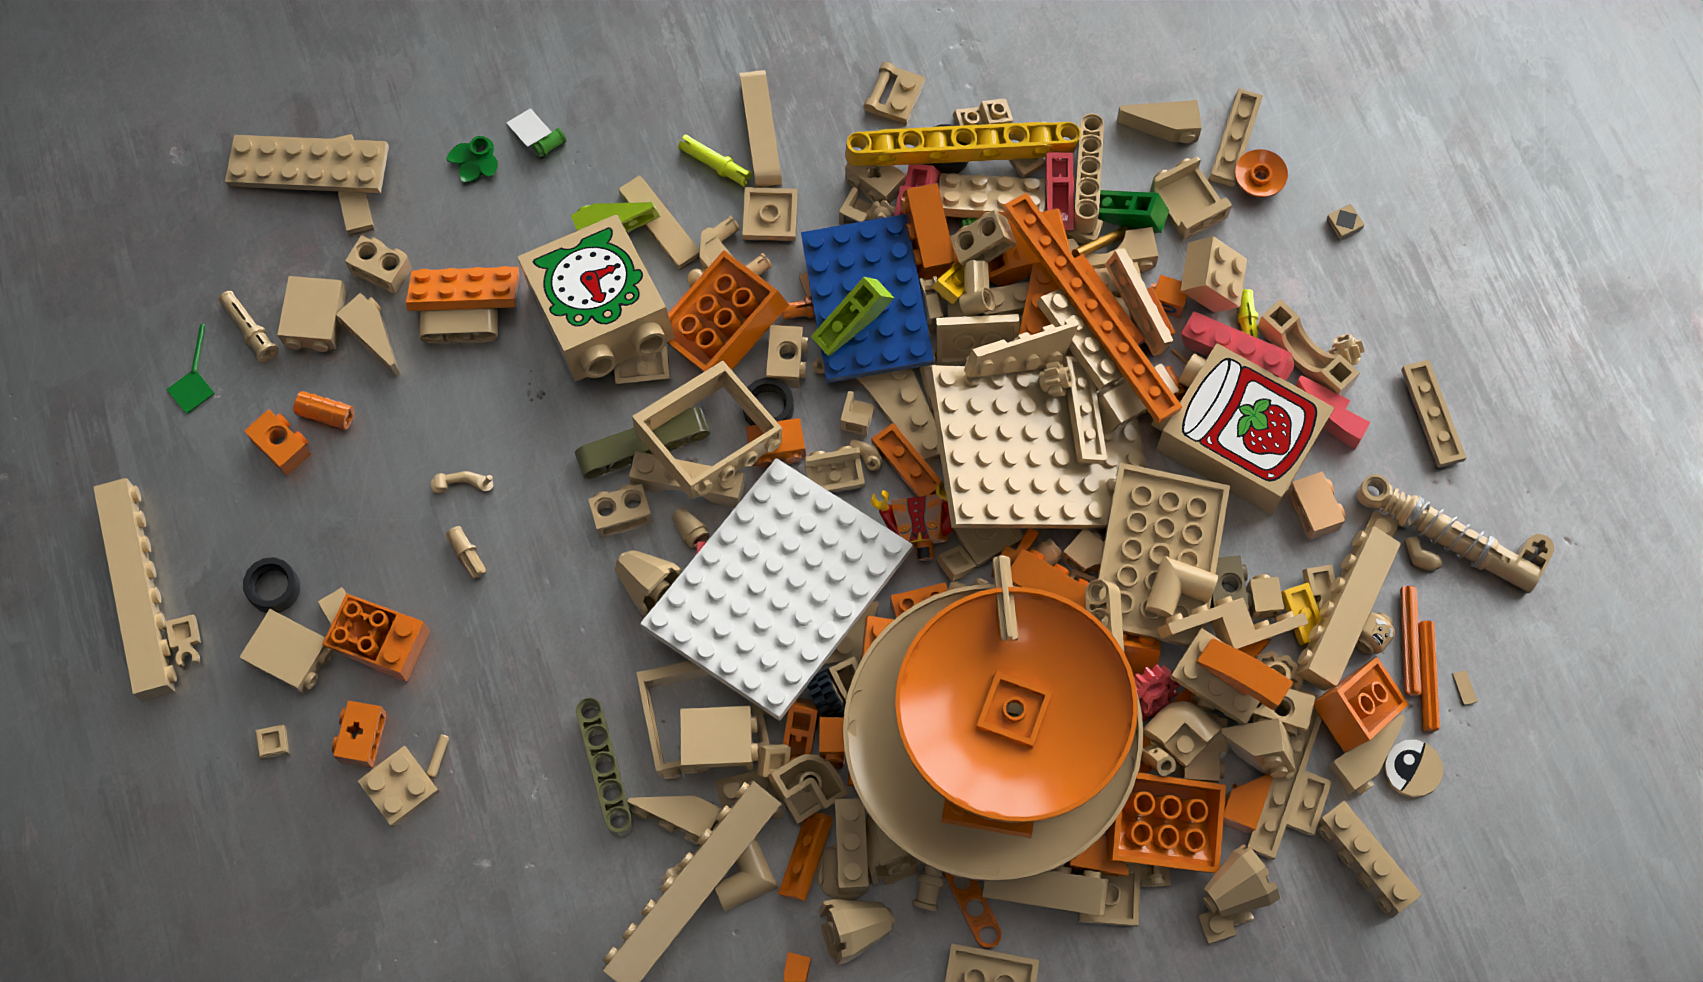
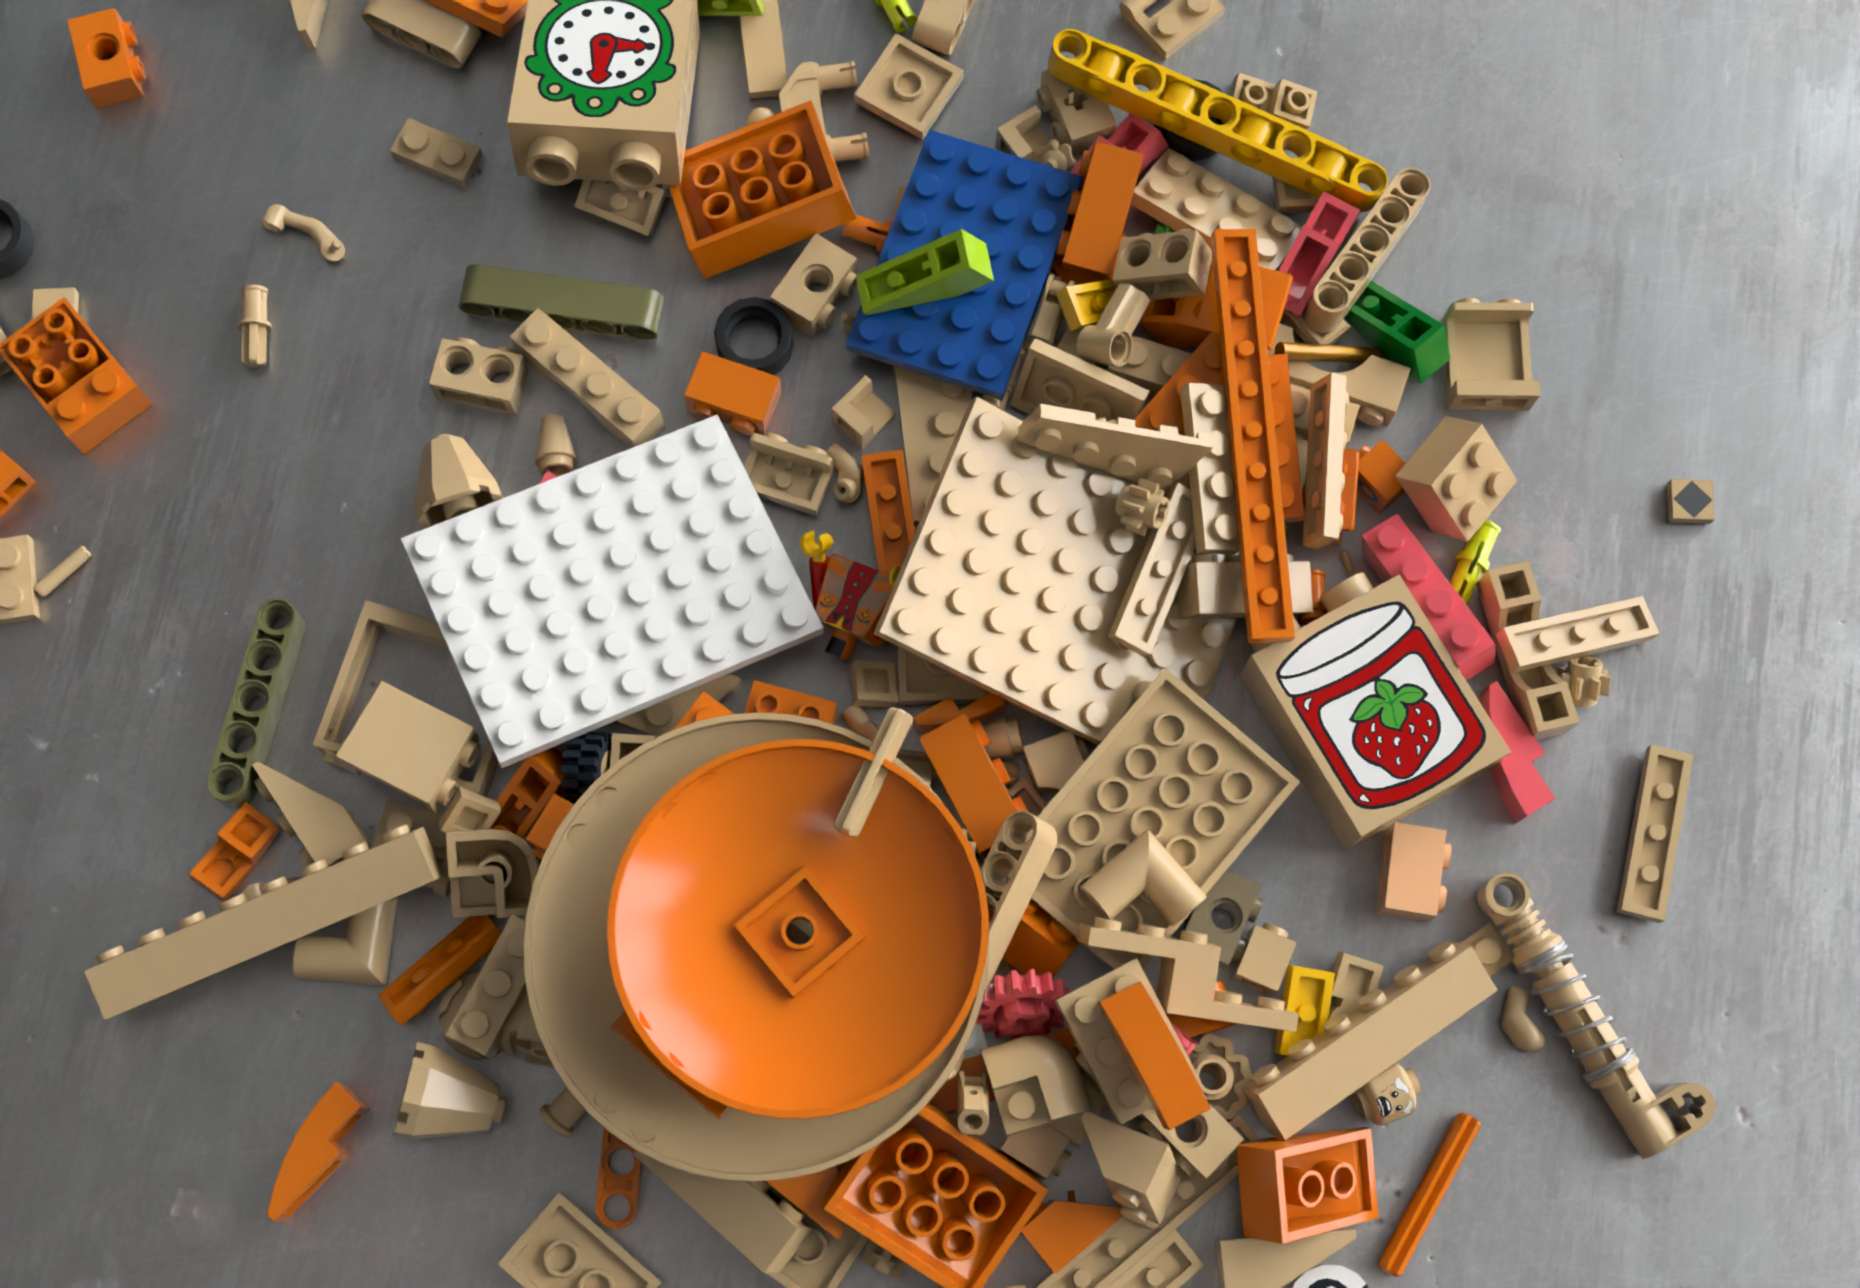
camera: 25 degrees right, 5 degrees up
orange axle [293,391,355,430] -> none
tan window [632,361,782,500] -> none
tan slope [1117,100,1202,143] -> none
tan tile [1209,88,1263,187] -> none
orange dish [1235,149,1288,198] -> none
orange axle [1400,586,1422,696] -> none
tan piece [1453,670,1478,705] -> none
none -> orange slope [189,802,281,902]
none -> tan plate [390,117,483,188]
none -> tan plate [1495,596,1660,673]

